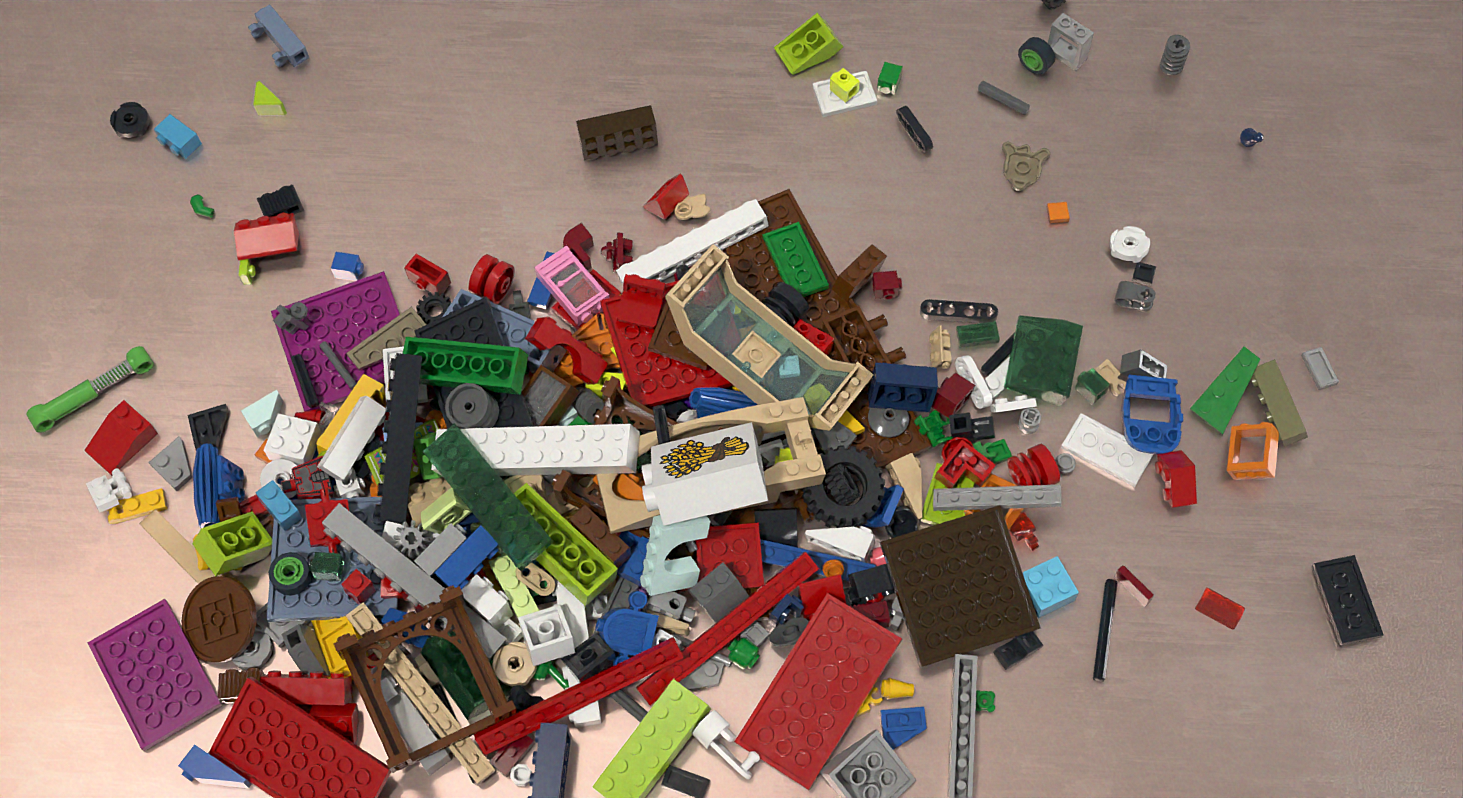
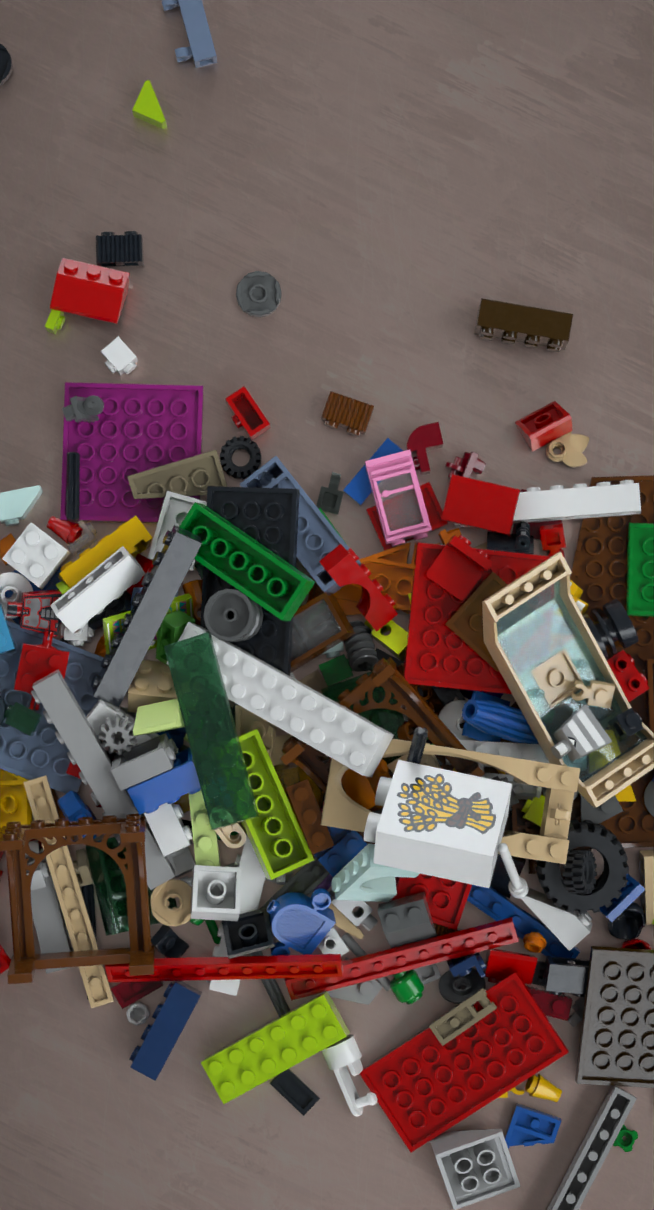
camera: 20 degrees right, 20 degrees up
dark azure brick [154,114,202,159] -> none
green arm [190,194,215,218] -> none
dark grey bar [319,341,357,390] -> none
blue brick [331,252,364,281] -> none
red brick [341,569,376,605] -> none
red wheel [468,254,515,304] -> none
coral piece [870,547,886,567] -> none
none -> white brick [101,336,138,376]
none -> dark grey tile [236,271,282,318]
none -> reddish brown brick [321,391,374,437]
none -> dark tan plate [429,988,497,1046]
none -> red tile [441,474,520,536]
none -> white piece [498,843,529,898]
none -> light grey torso [551,704,612,761]
none -> tan plate [571,680,615,708]
none -> black brick [608,708,643,742]

